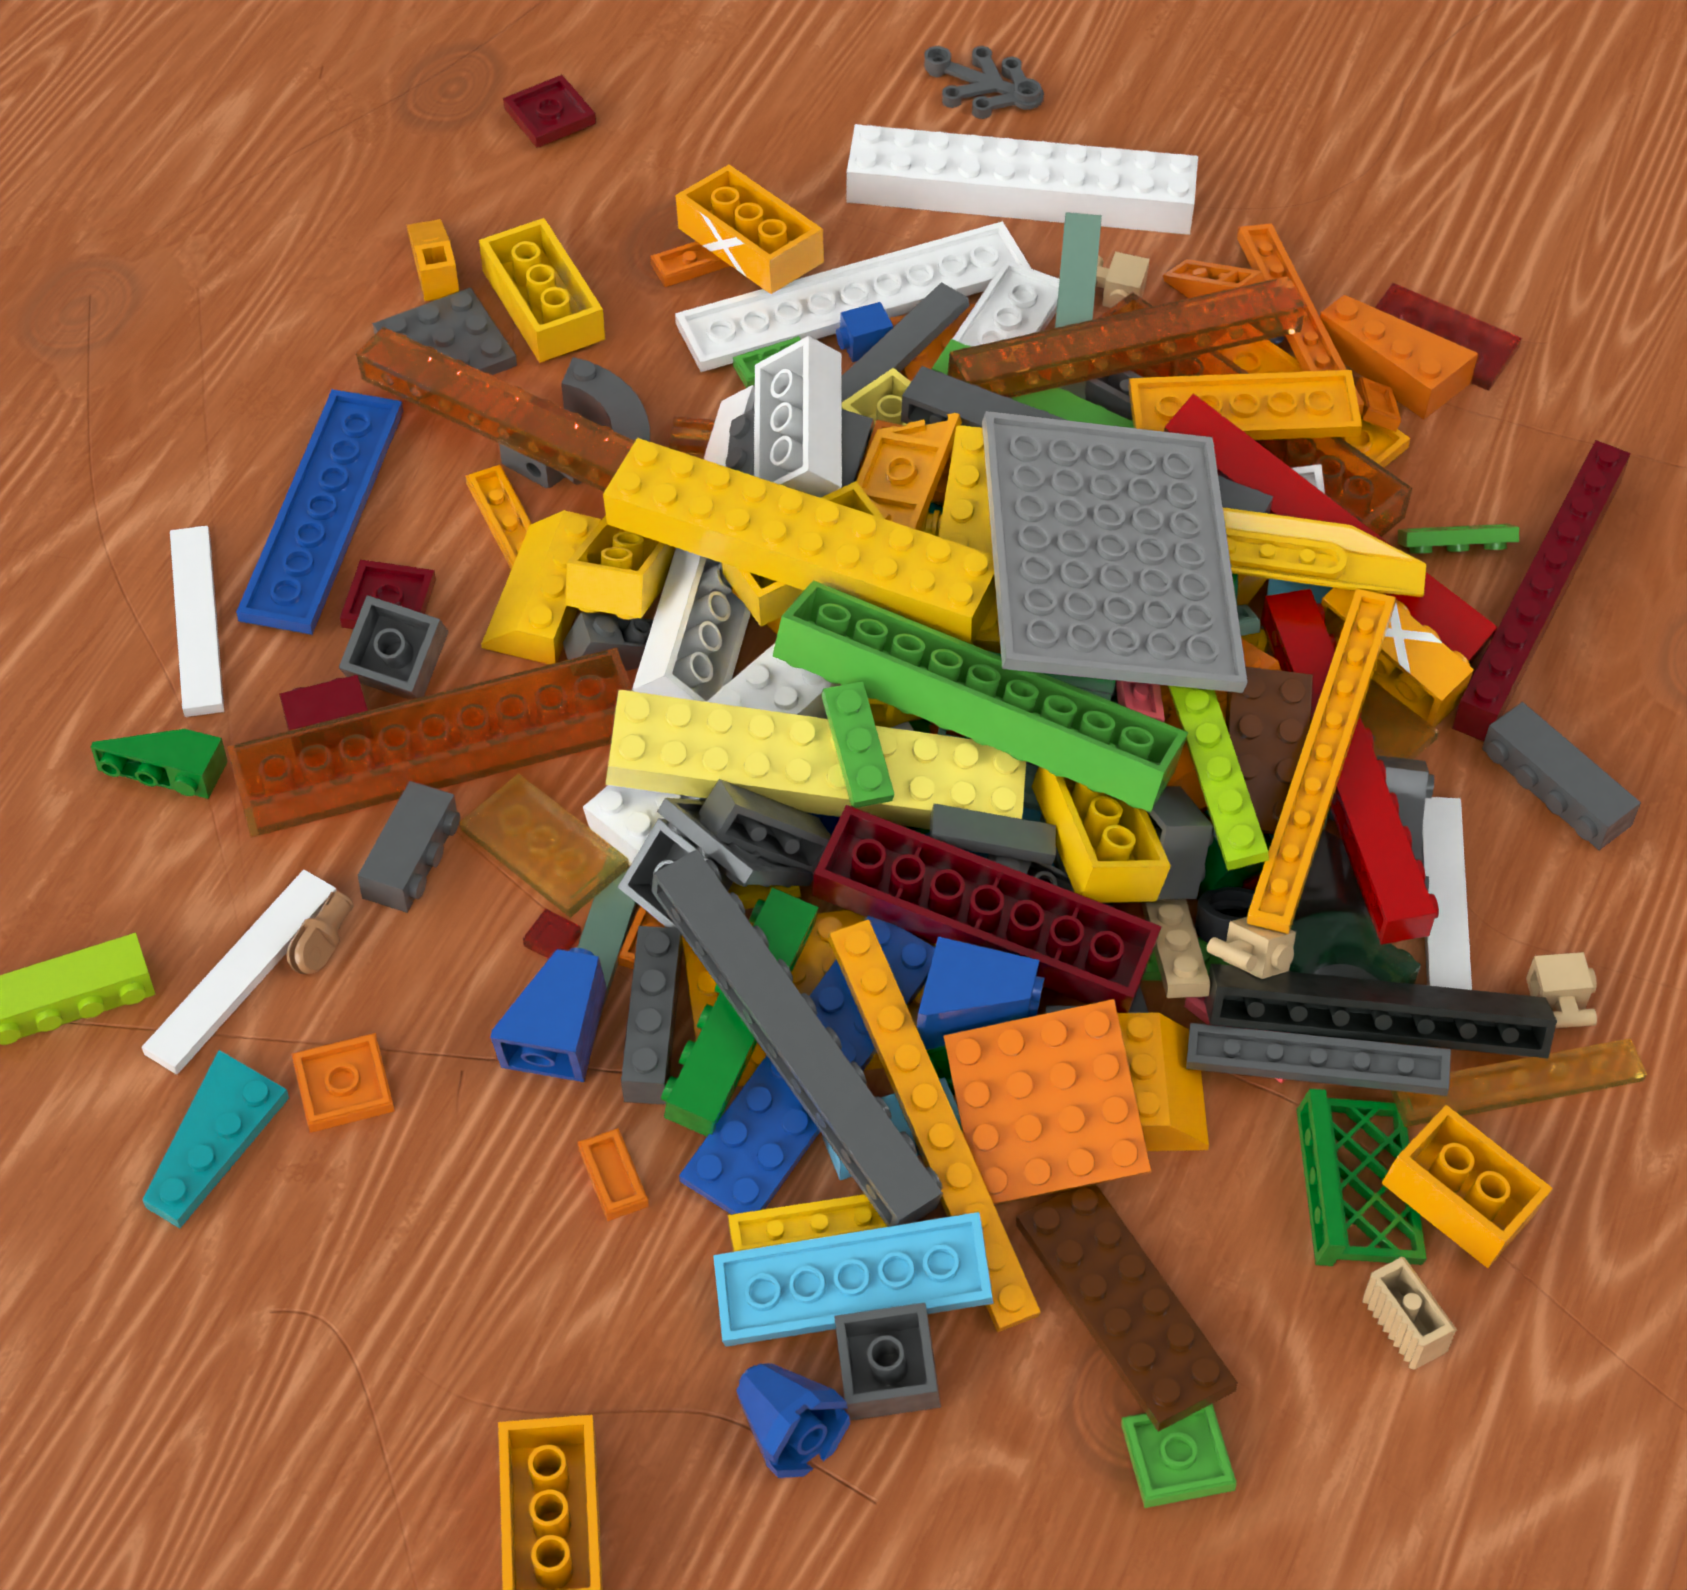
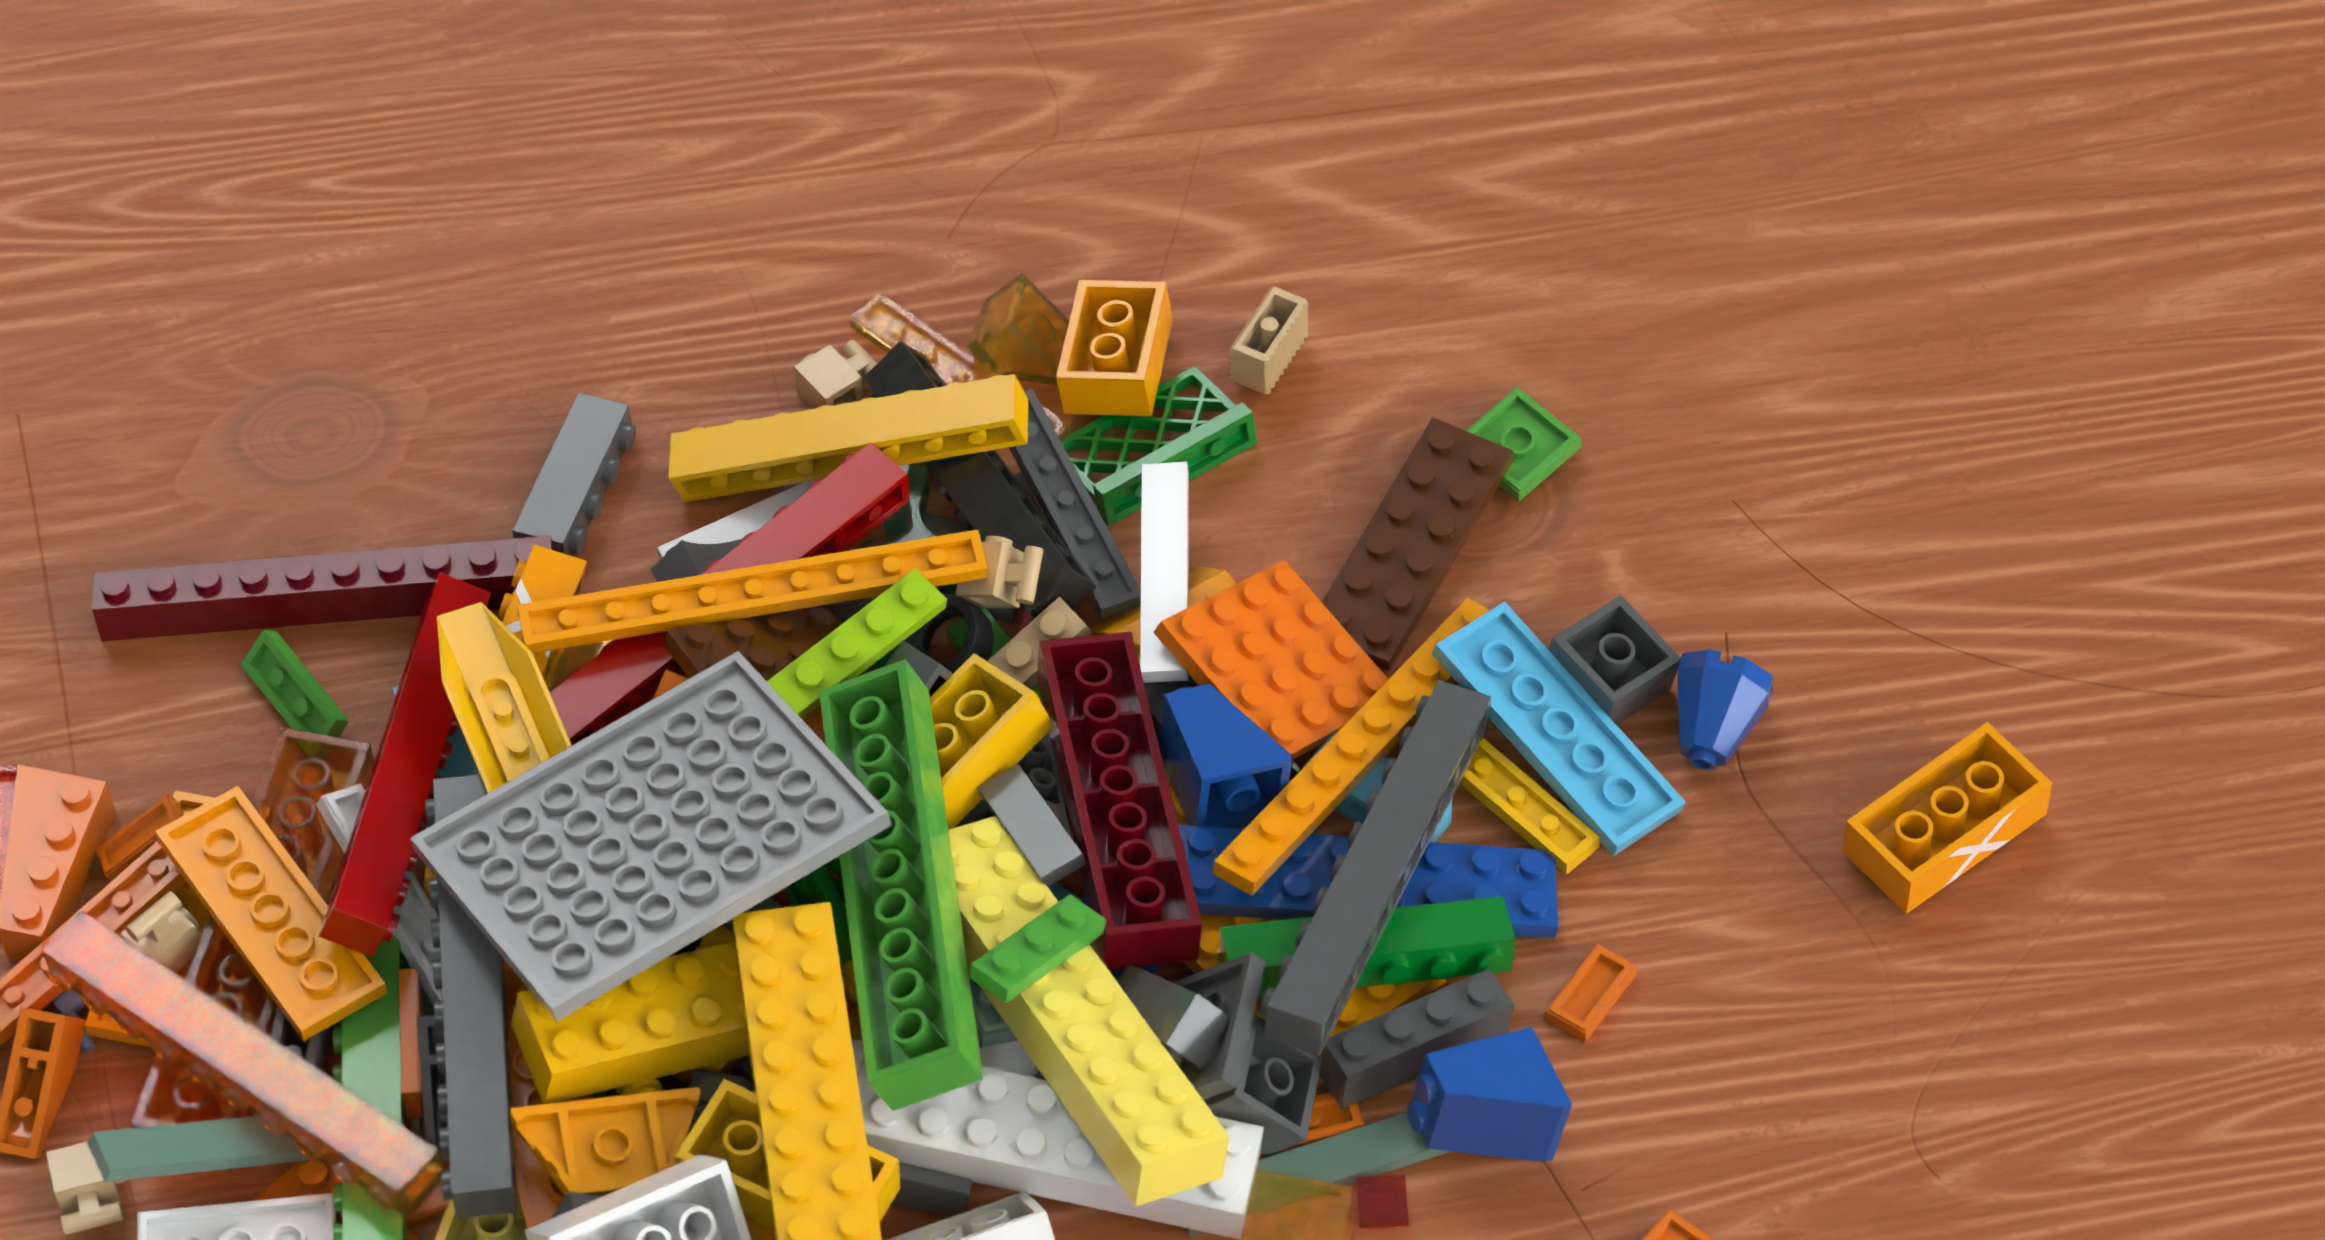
camera: 120 degrees left, 0 degrees up
none -> tan brick [120,891,203,987]
none -> yellow brick [668,374,1028,503]
none -> clear yellow slope [967,273,1069,386]
none -> white tile [1140,462,1189,683]

